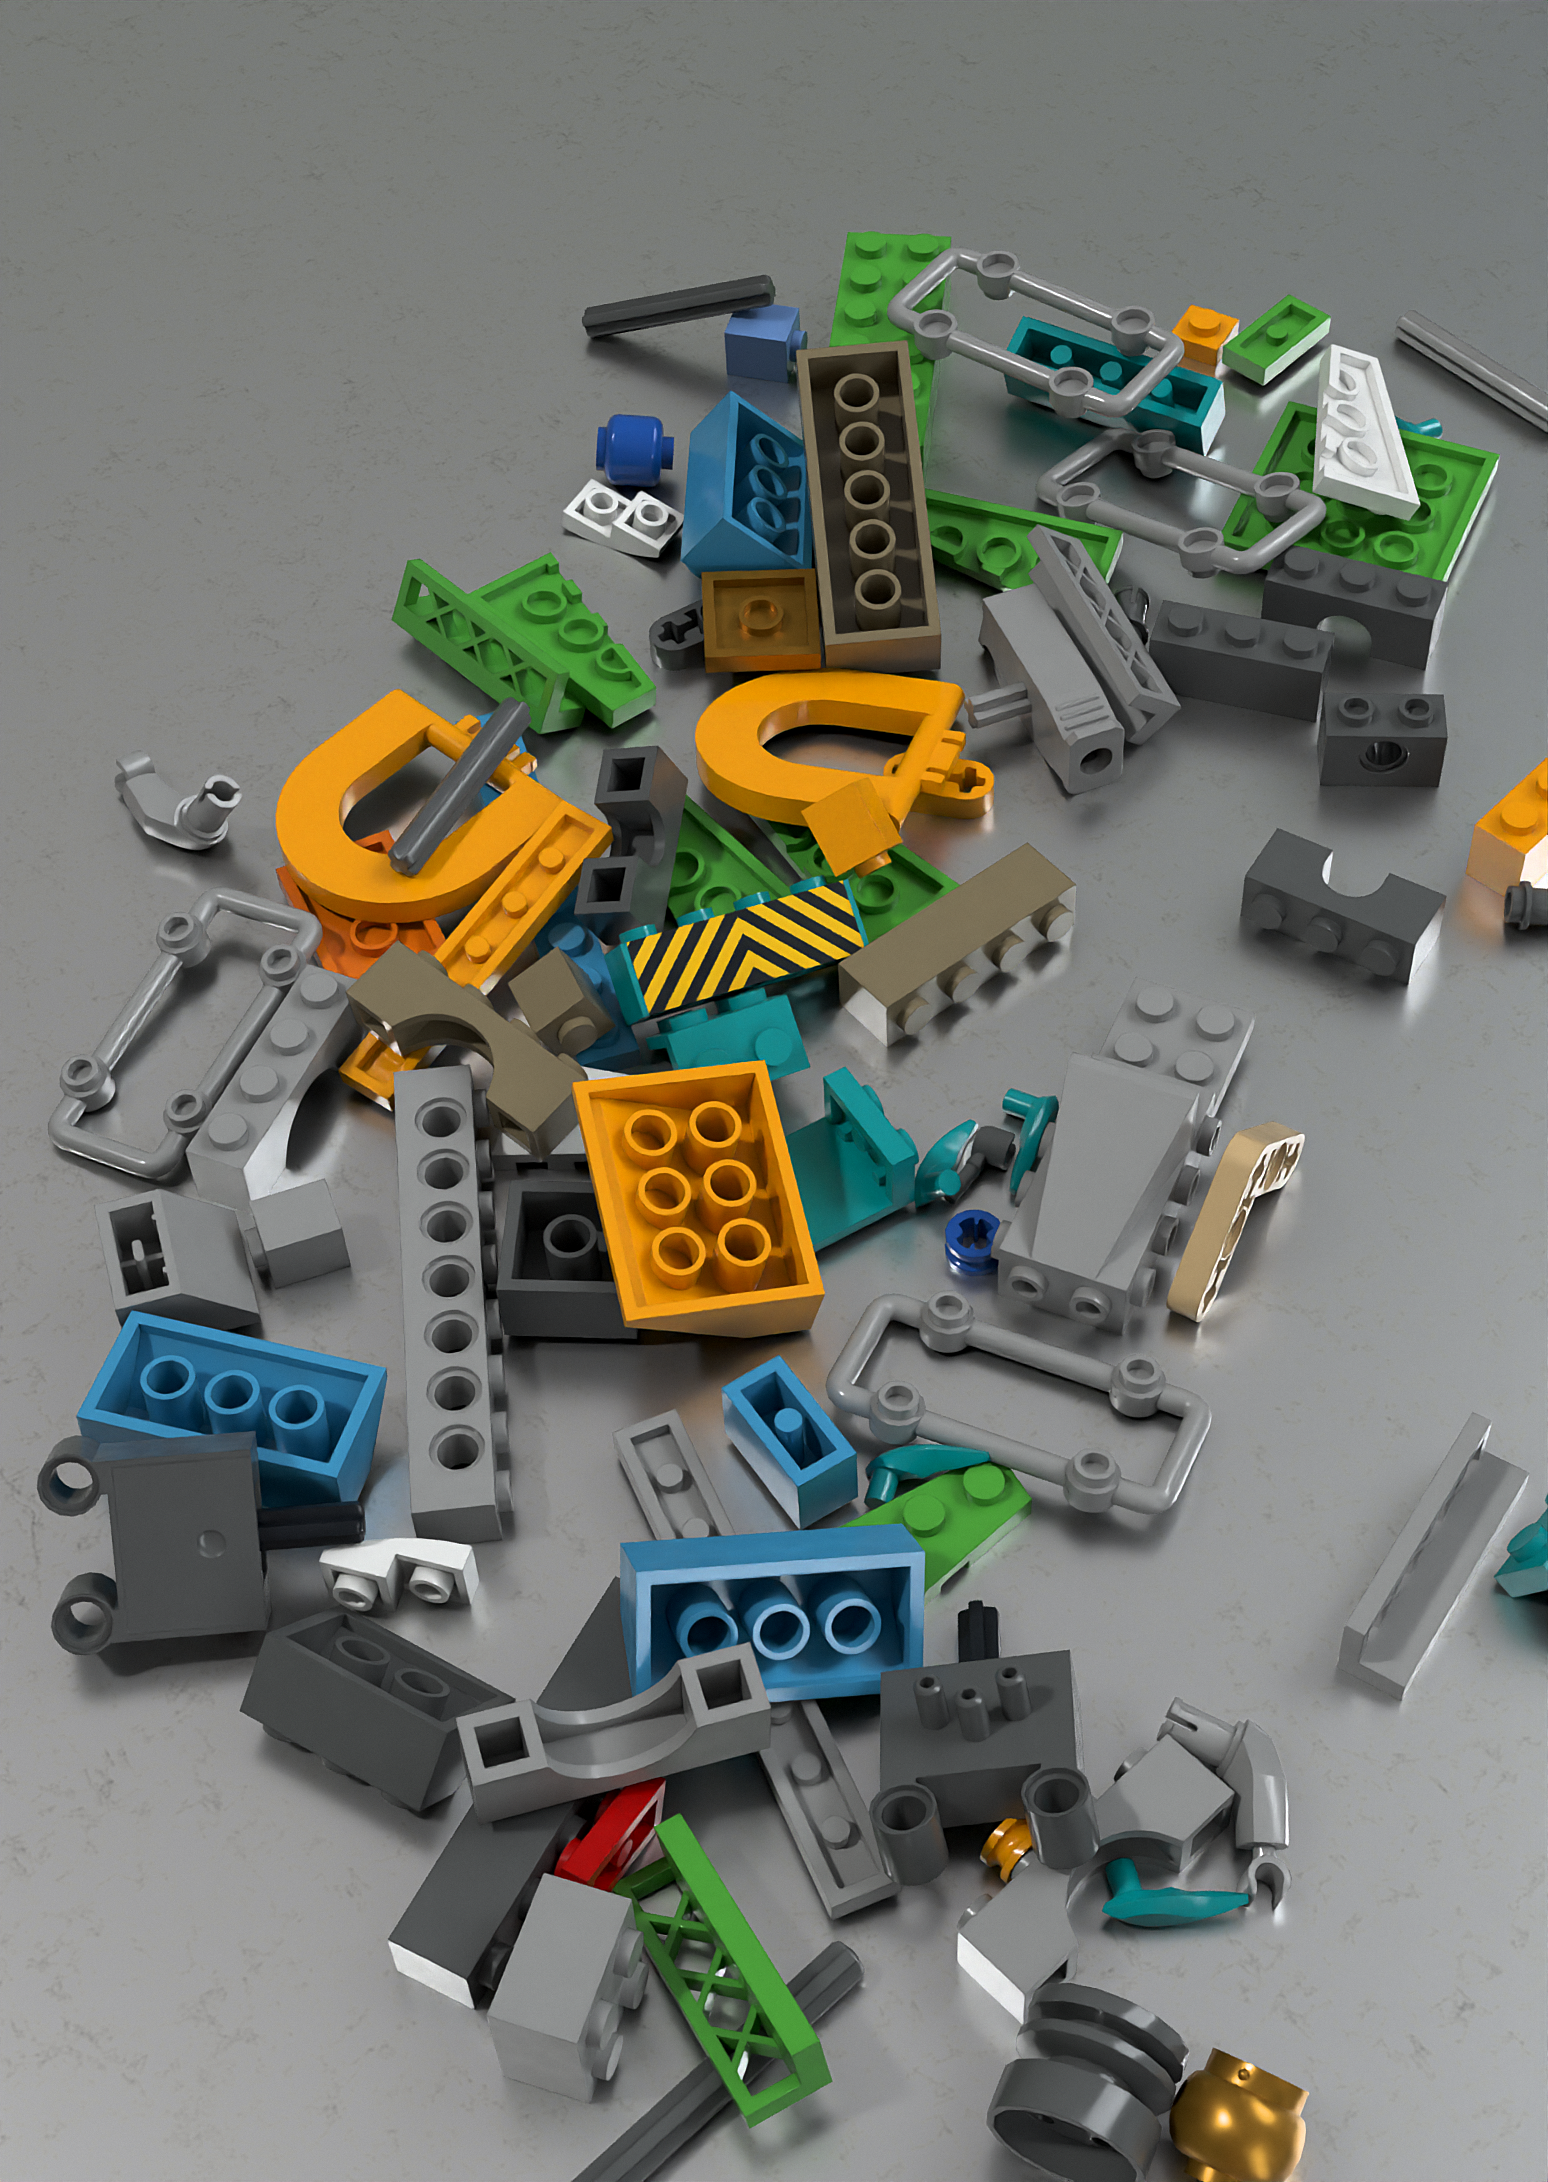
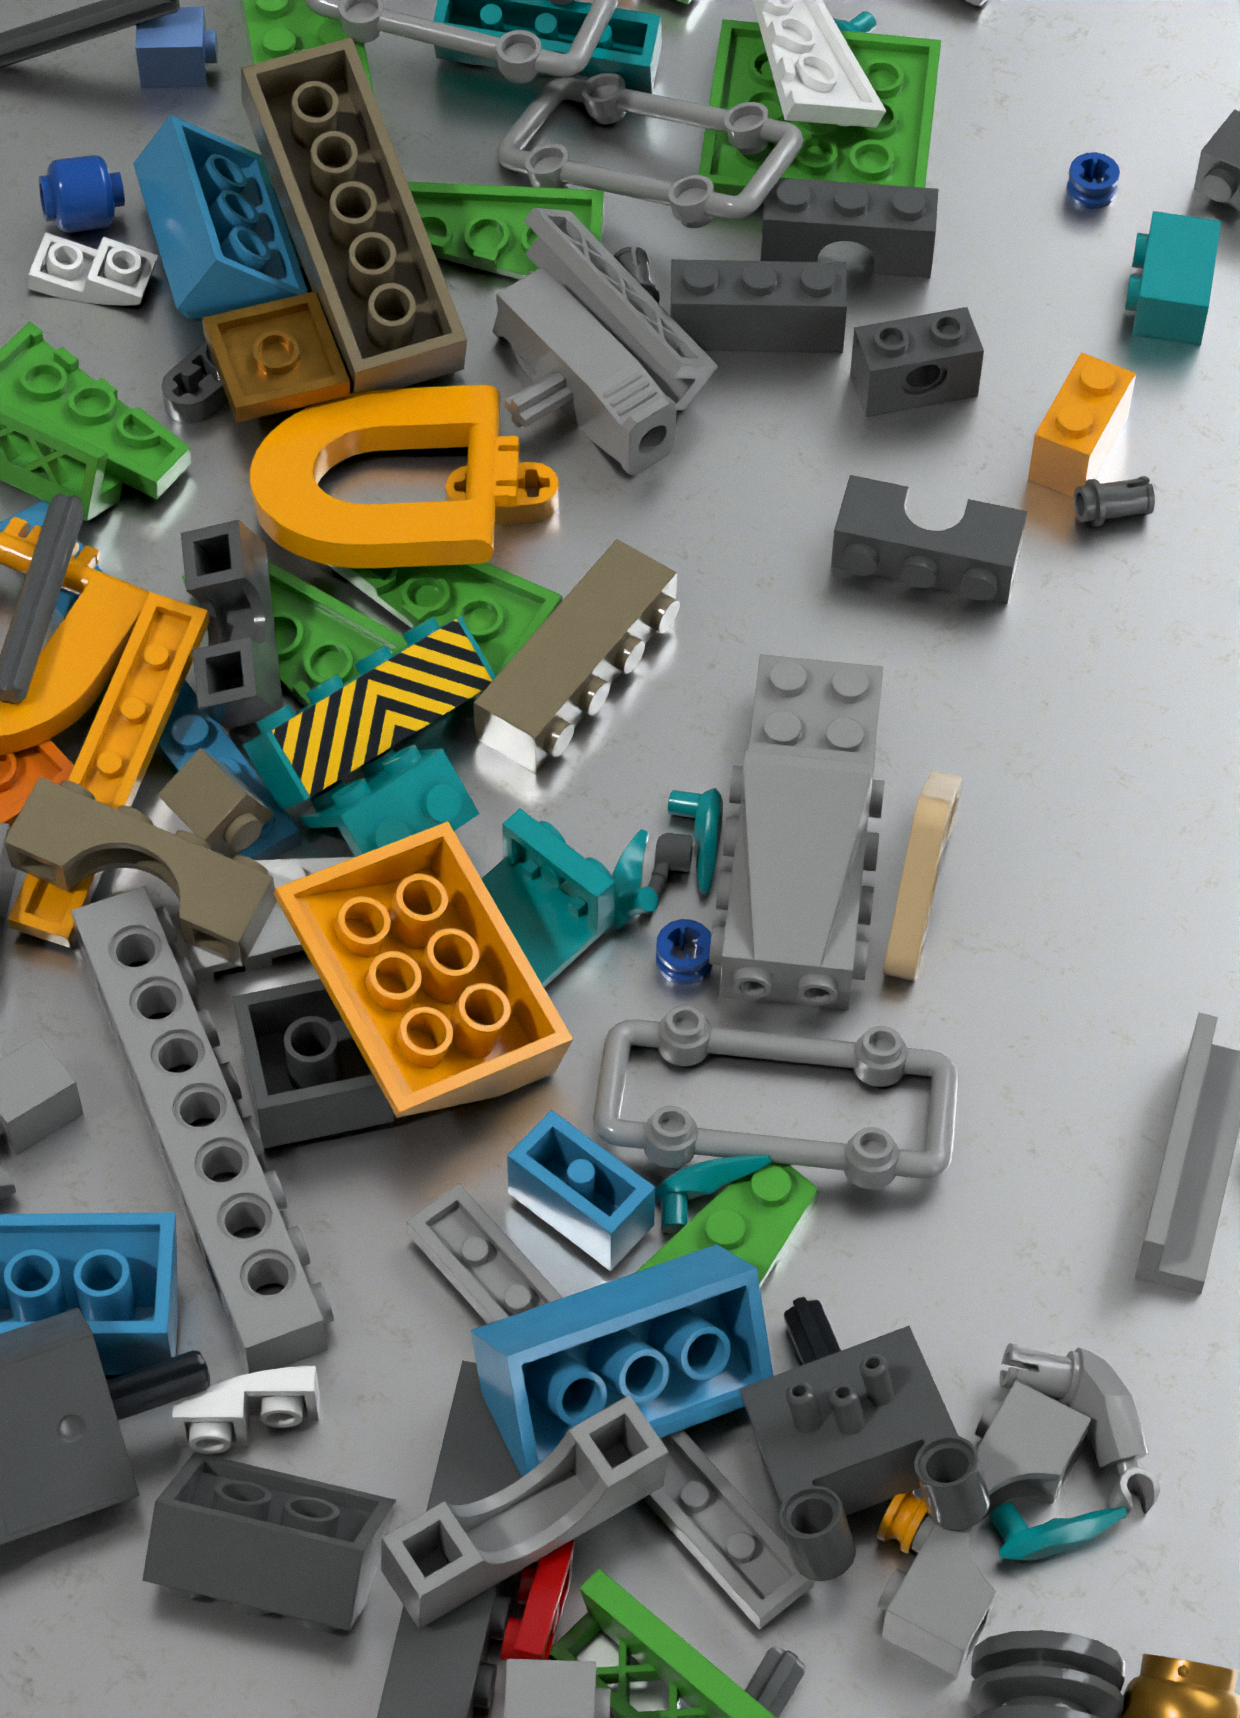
camera: 20 degrees left, 5 degrees up
light orange brick [801,777,903,879] -> none

